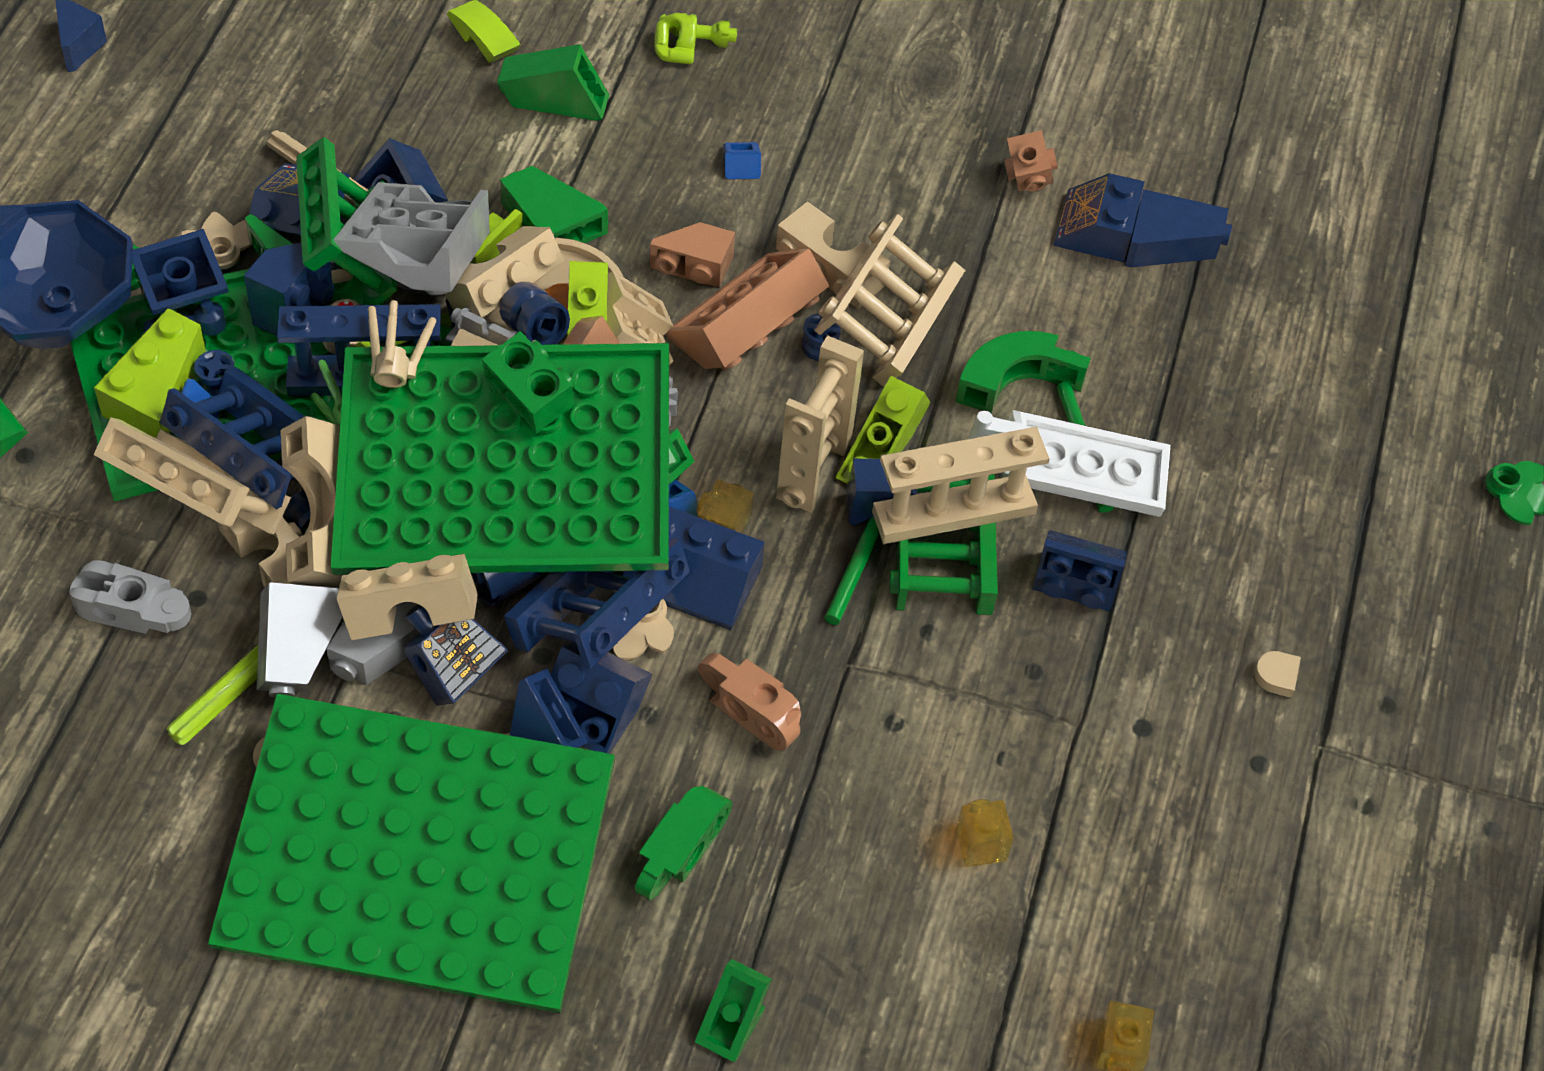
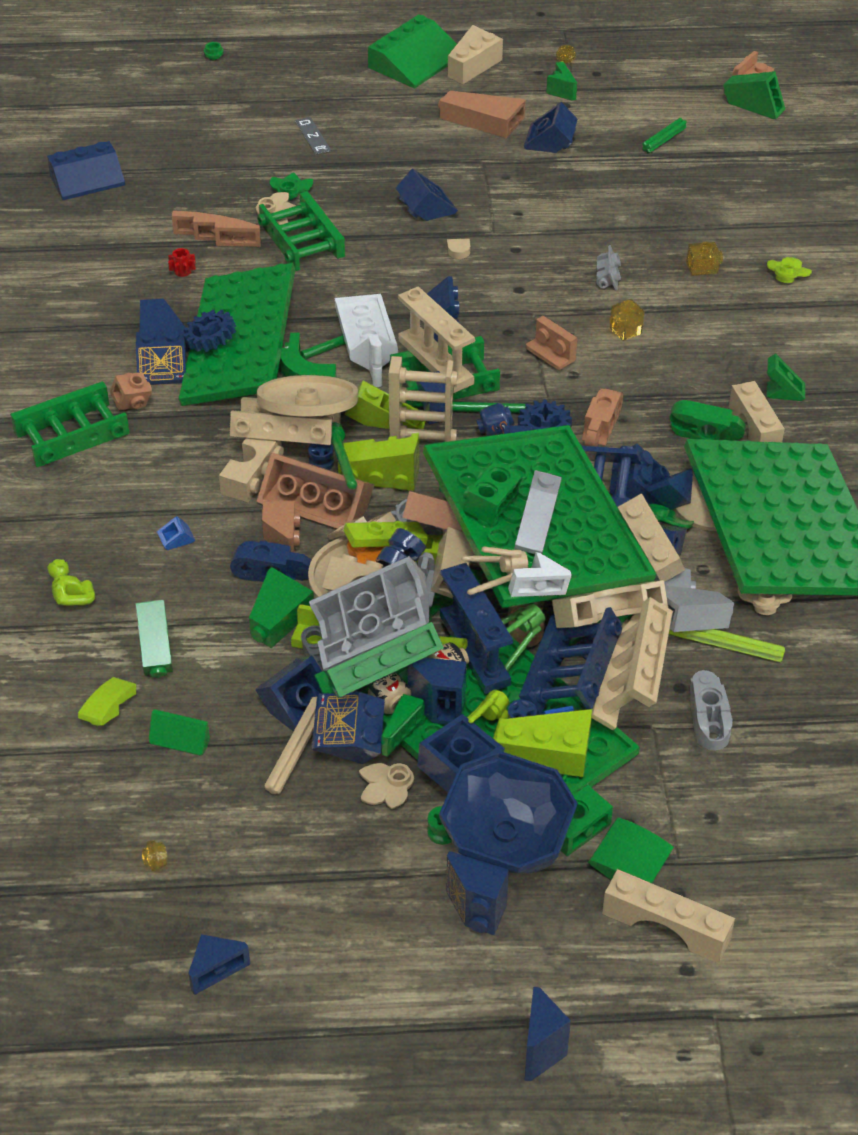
camera: 105 degrees left, 10 degrees down
none -> green fence [10,381,130,467]
none -> clear yellow plate [142,840,167,872]
none -> green slope [149,709,210,756]
none -> red gear [168,248,196,277]
none -> nougat slope [172,211,261,247]
none -> green plate [179,263,295,406]
none -> dark blue gear [183,310,236,352]
none -> dark blue piece [230,541,312,582]
none -> tan plate [256,192,297,225]
none -> green fence [257,191,345,271]
none -> tan dish [257,375,358,417]
none -> green piece [331,422,357,490]
none -> lime wedge [338,433,419,491]
none -> dark blue slope [396,168,458,221]
none -> lime plant [467,690,509,741]
none -> dark blue head [476,403,515,436]
none -> white slope [508,552,571,597]
none -> light grey slope [514,470,562,554]
none -> dark blue gear [518,399,572,430]
none -> nougat bracket [526,316,577,370]
none -> green brick [561,785,613,857]
none -> light grey hinge [596,245,621,291]
none -> green plate [649,504,694,529]
none -> tan arch [729,381,785,443]

